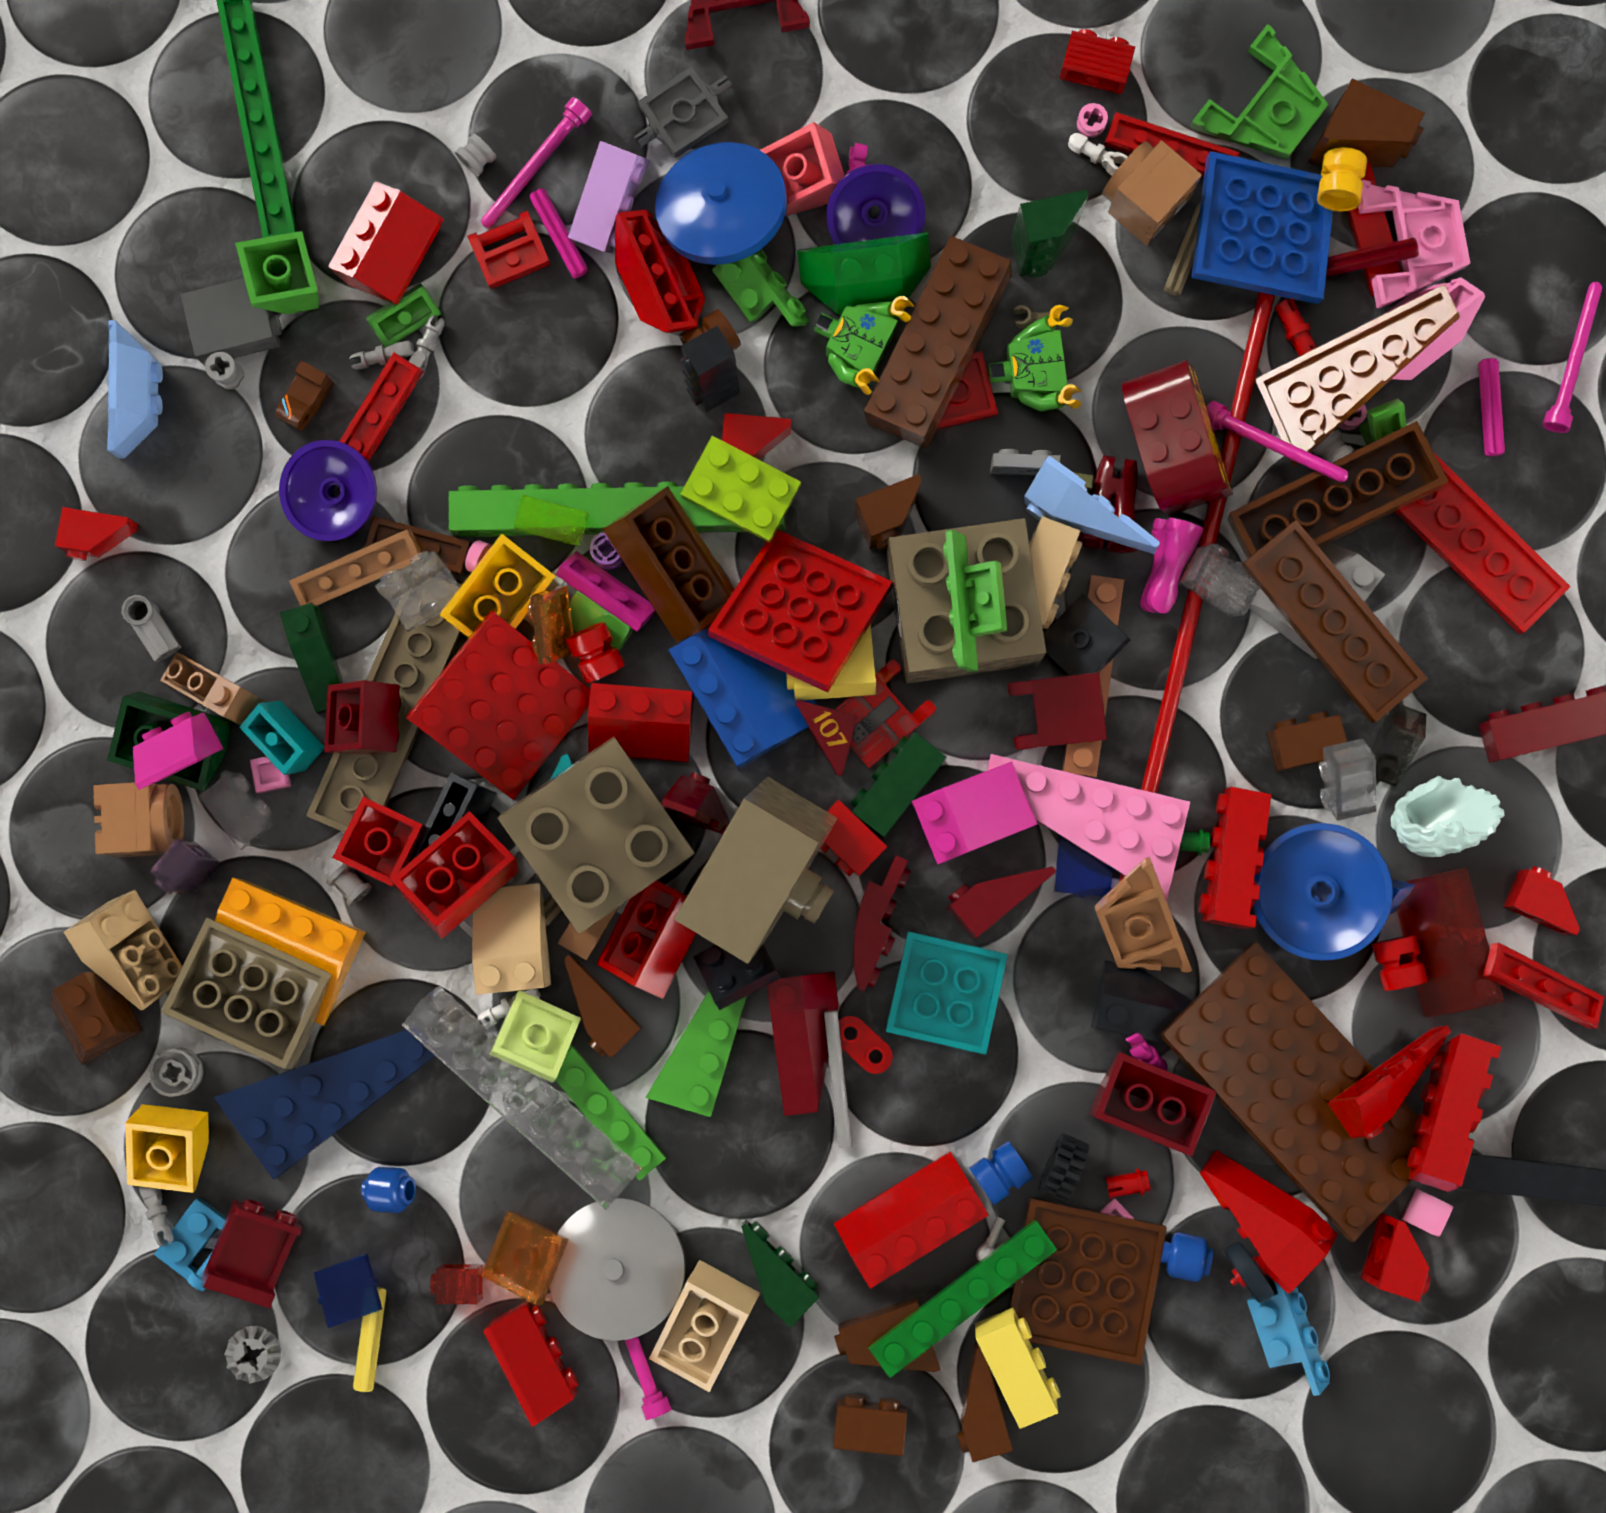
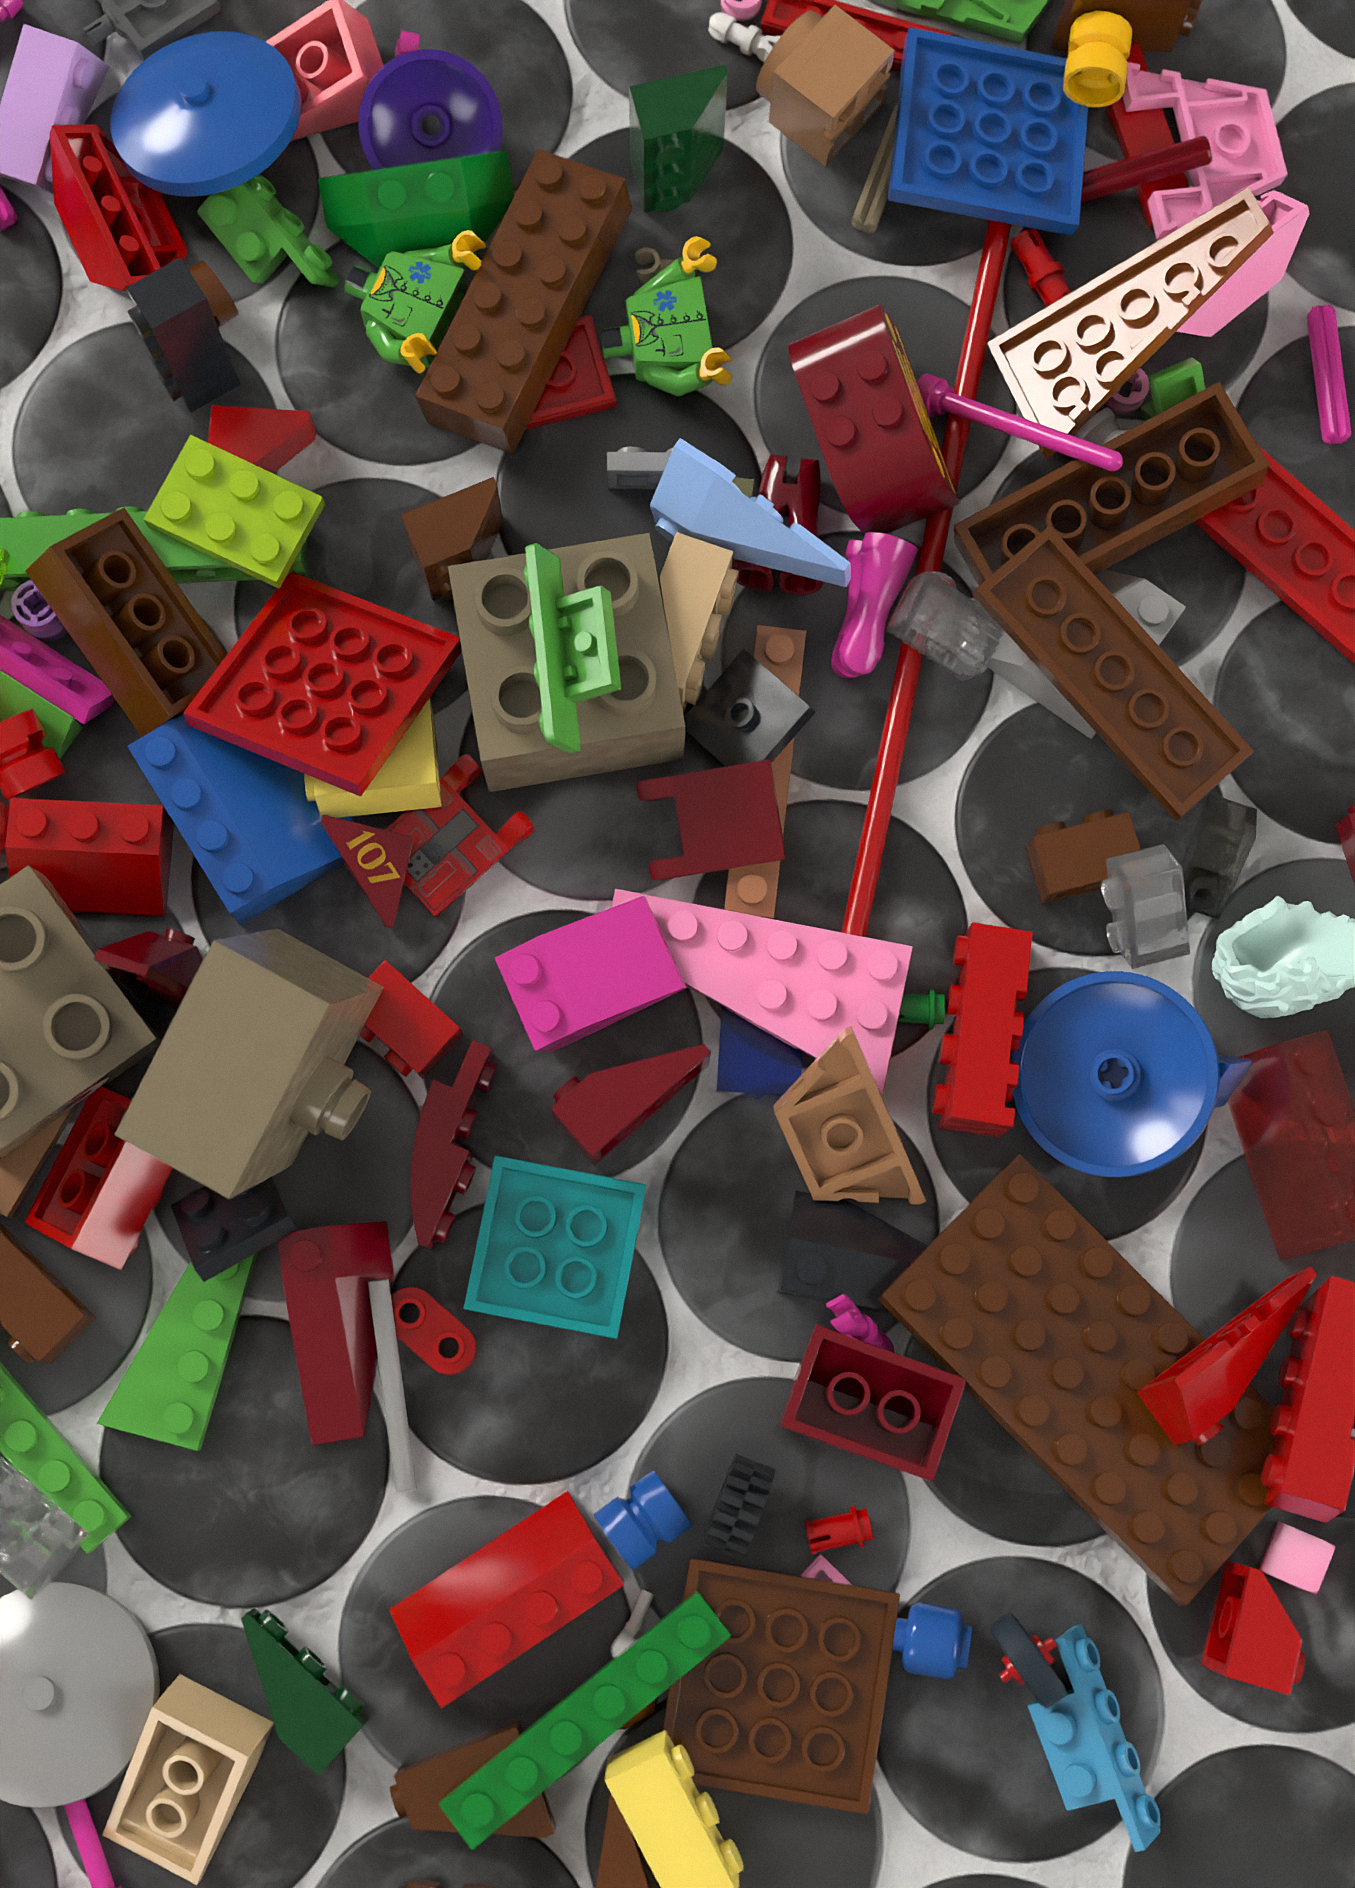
camera: 10 degrees left, 5 degrees down
dark green brick [850,733,947,839] -> none
red wedge [1199,1150,1338,1294] -> none
red wheel [1372,934,1428,991] -> none

